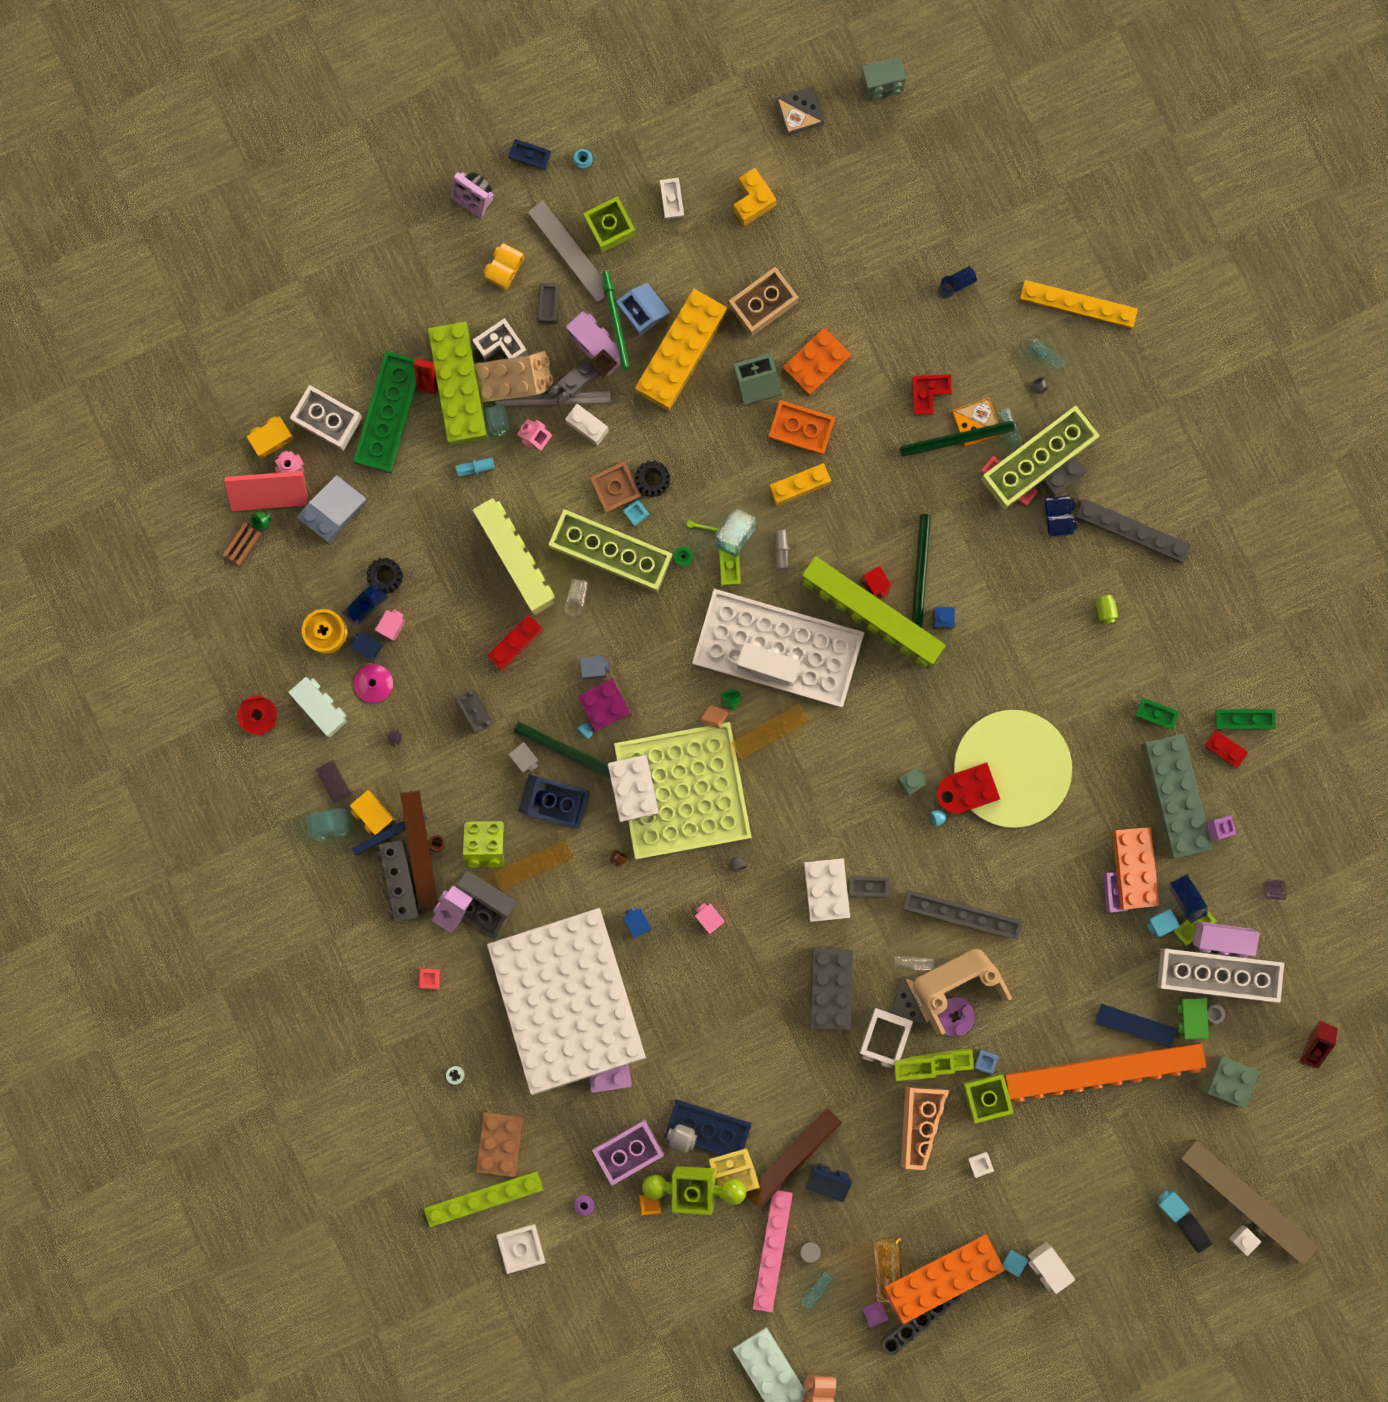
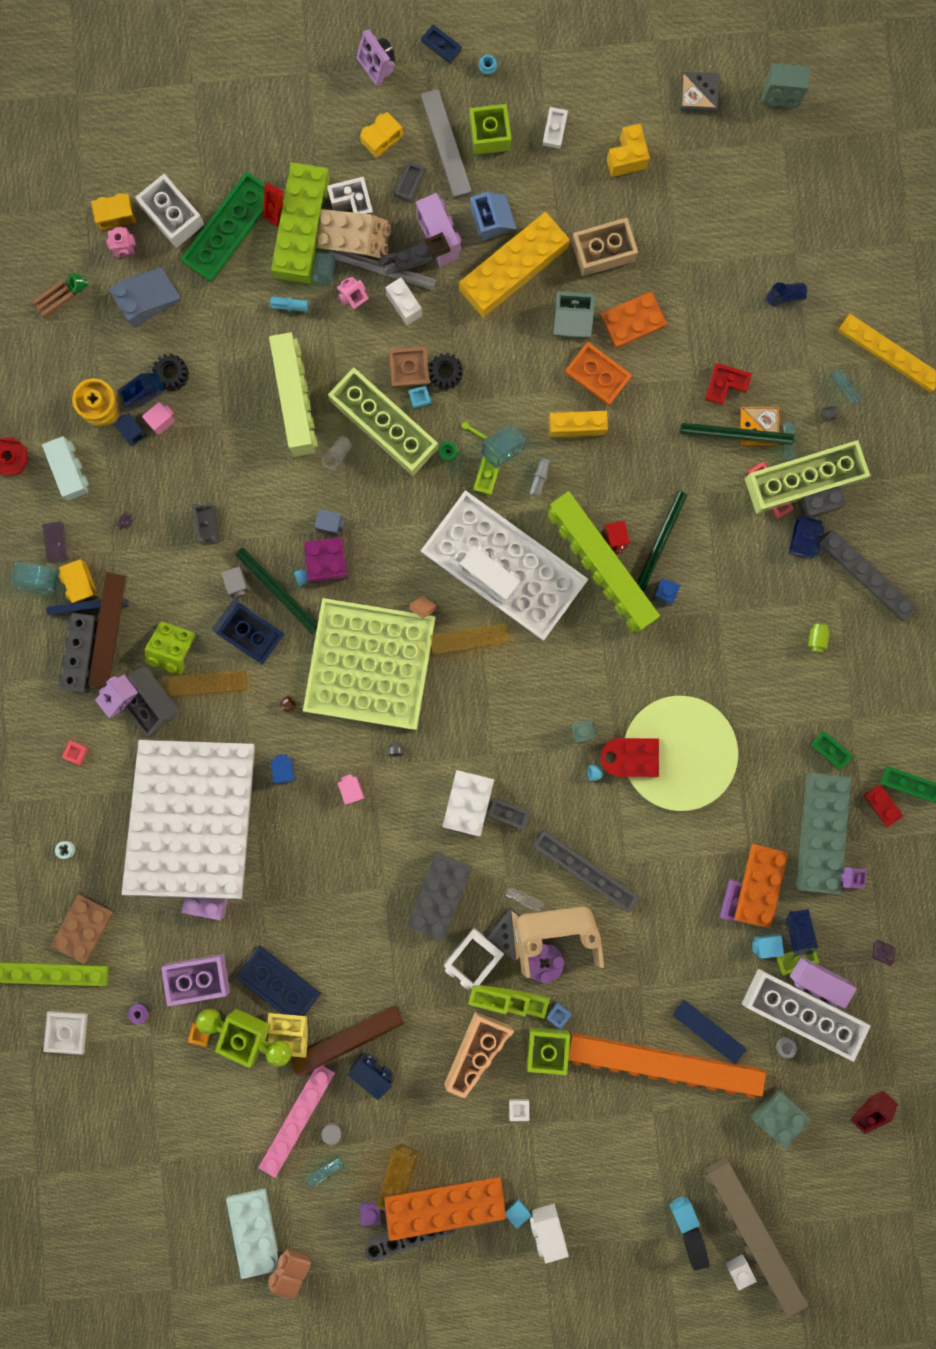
camera: 10 degrees right, 0 degrees up
coral tile [224,471,309,511] -> none
dark pink dish [354,664,393,703] -> none
reddish brown hinge [429,835,445,852] -> none
red brick [487,614,544,672] -> none
green bar [602,271,630,371] -> none
white brick [608,755,659,822] -> none
light grey head [666,1124,697,1153] -> none
green tile [721,690,741,710] -> none
bright green brick [1176,997,1209,1039] -> none

